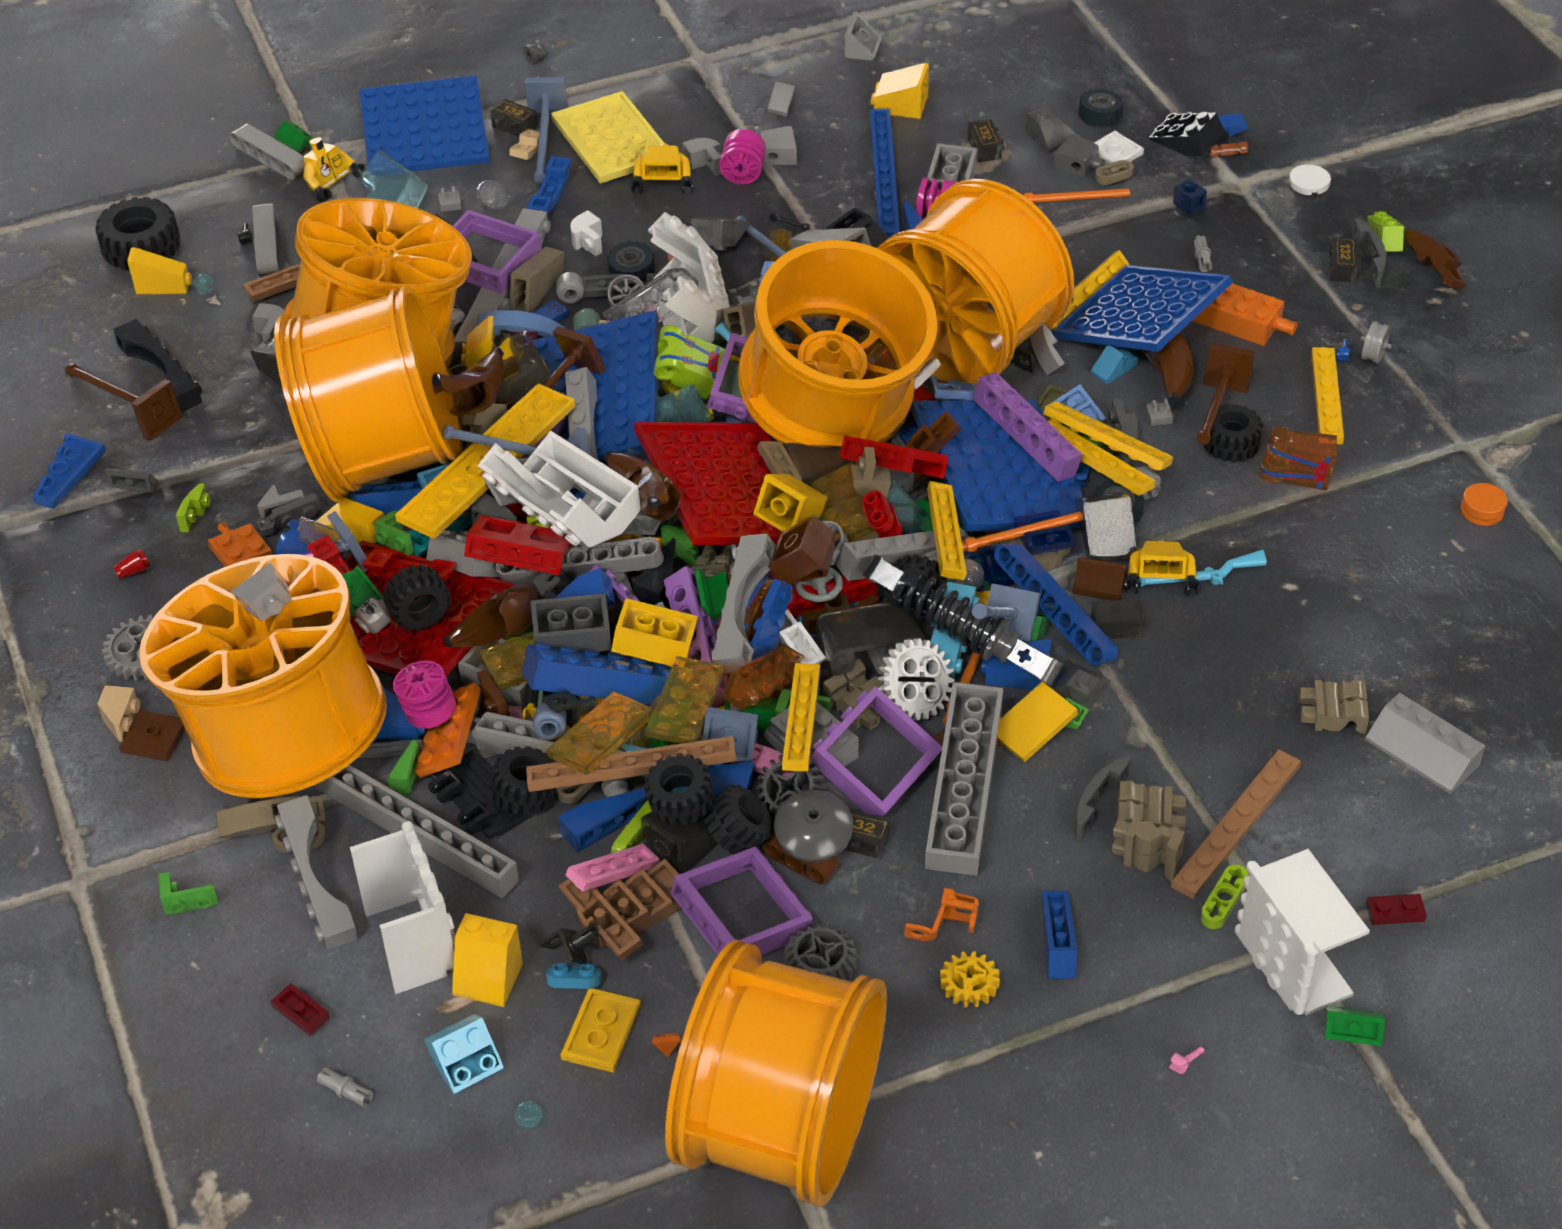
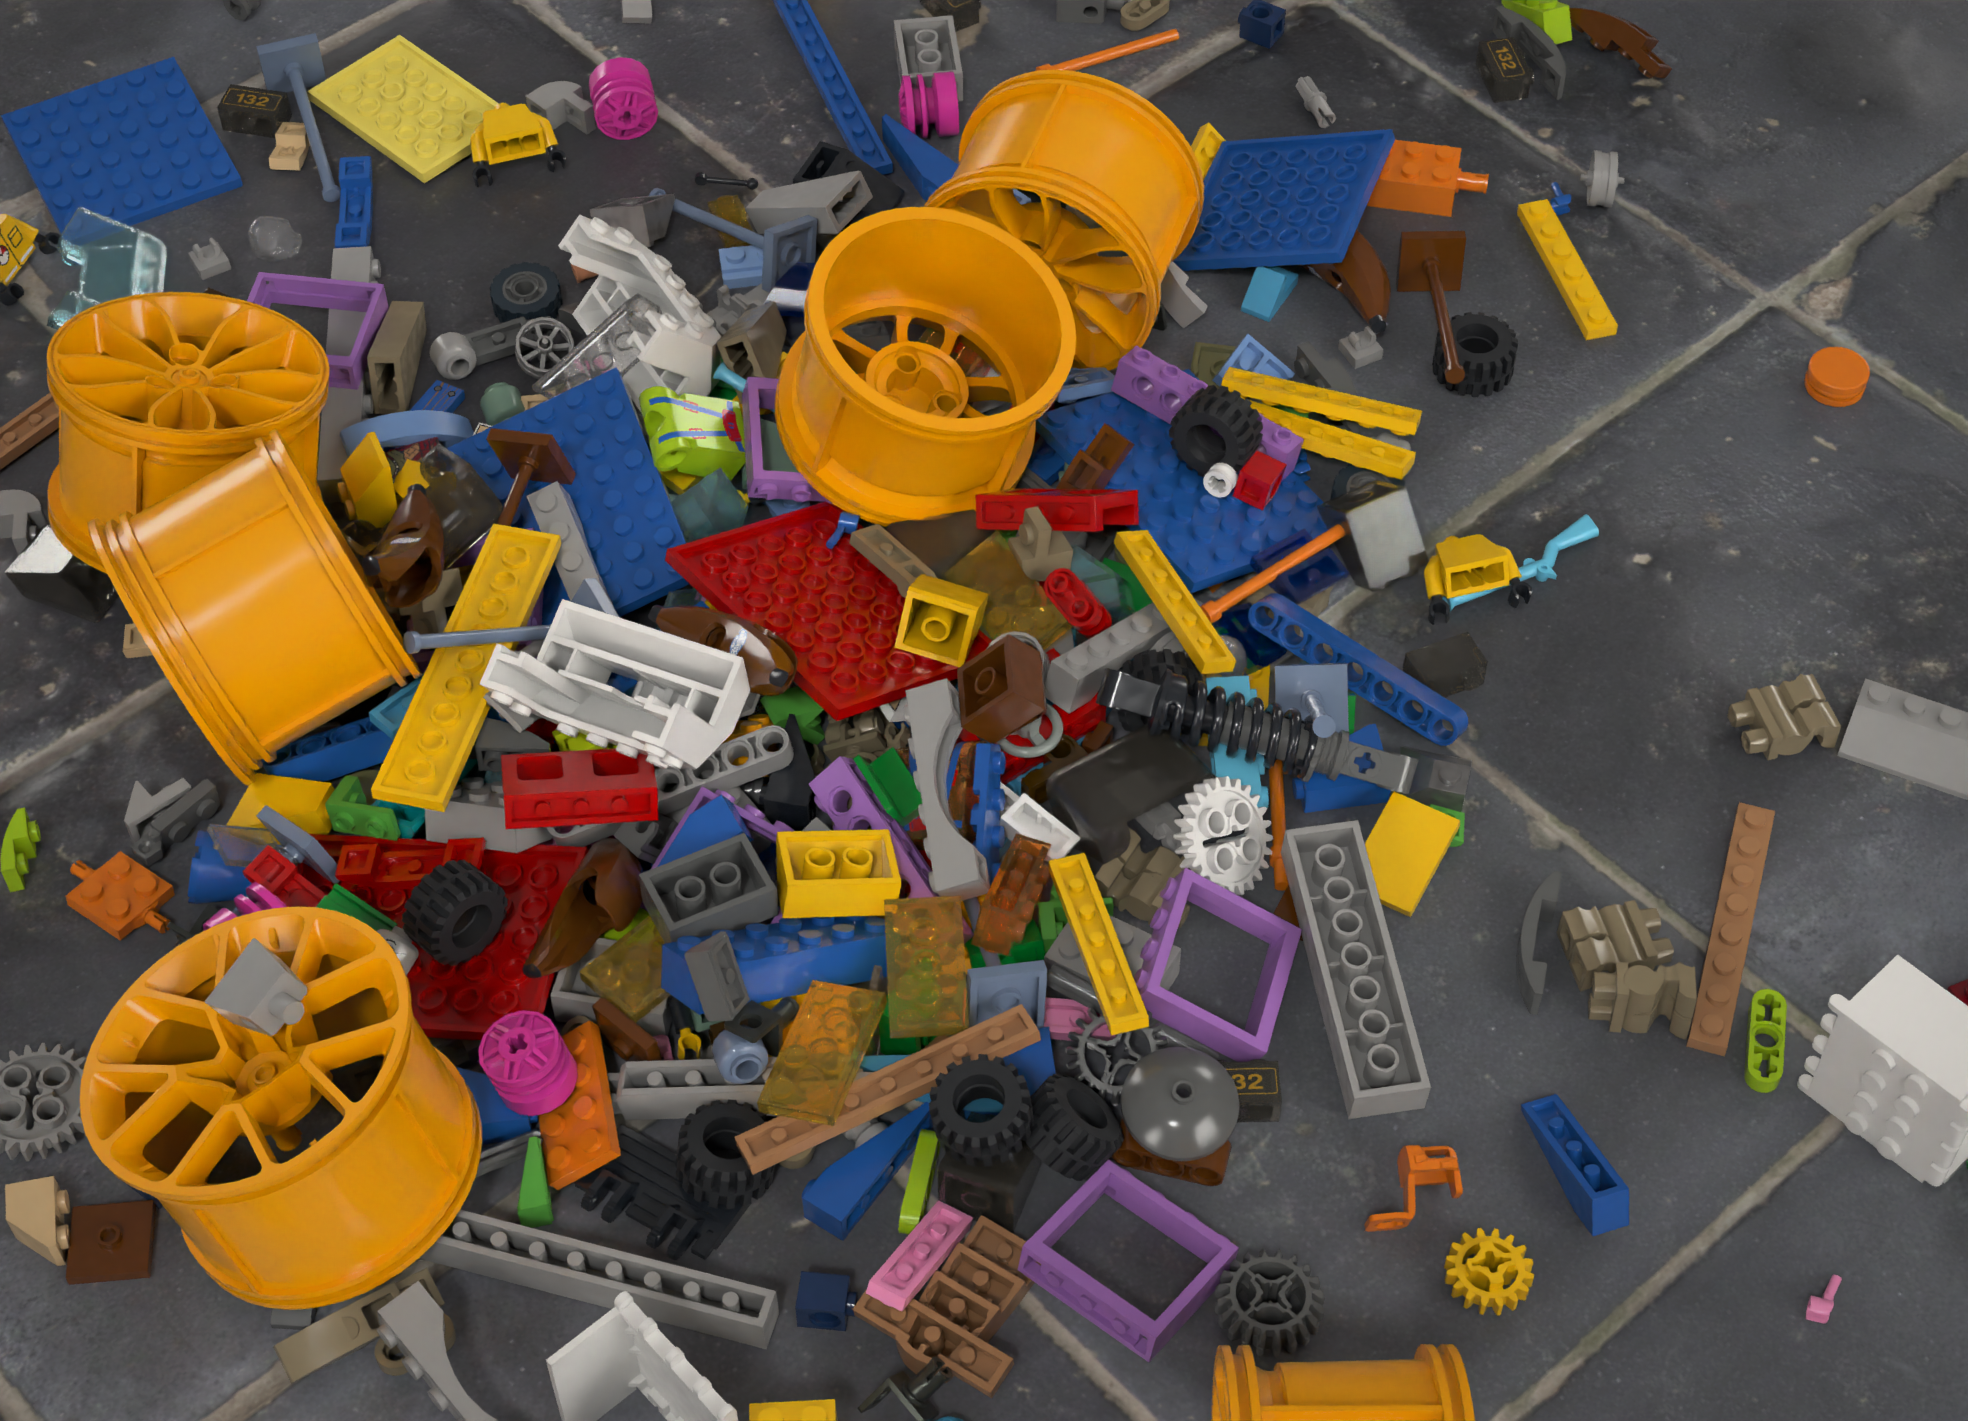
camera: 20 degrees left, 5 degrees up
white brick [570,210,602,256] -> none
light grey torso [760,126,797,165] -> none
reddish brown panel [1072,557,1126,602] -> none
clear orange piece [1259,426,1337,491] -> none
none -> dark grey slope [684,931,750,1022]
none -> dark blue brick [795,1271,858,1331]
none -> blue hand [826,512,860,549]
none -> black tyre [1169,385,1263,479]
none -> white bush [1203,463,1238,498]
none -> red brick [1232,450,1287,511]

